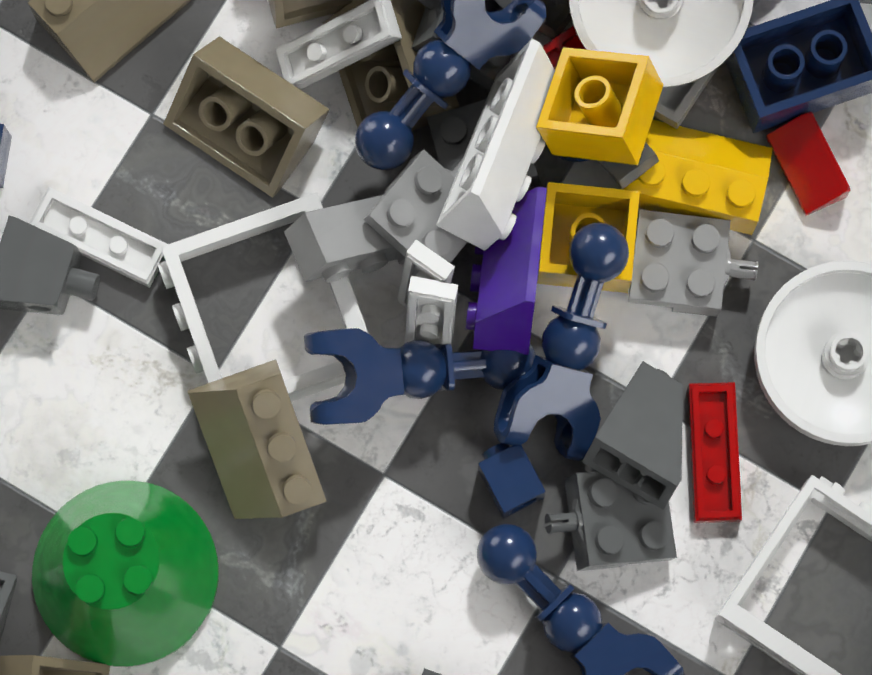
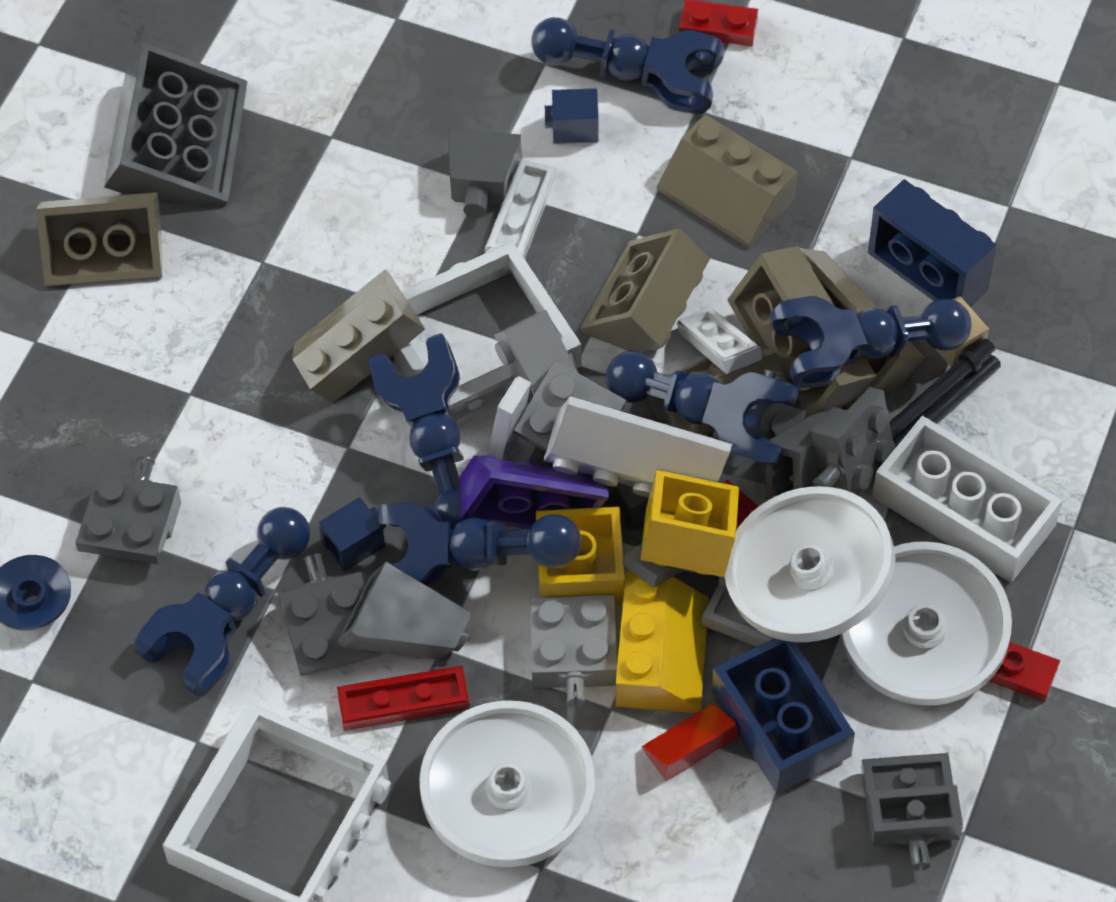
camera: 80 degrees right, 20 degrees down
green cone [32,481,219,667] -> none
white tile [405,276,458,346] -> none

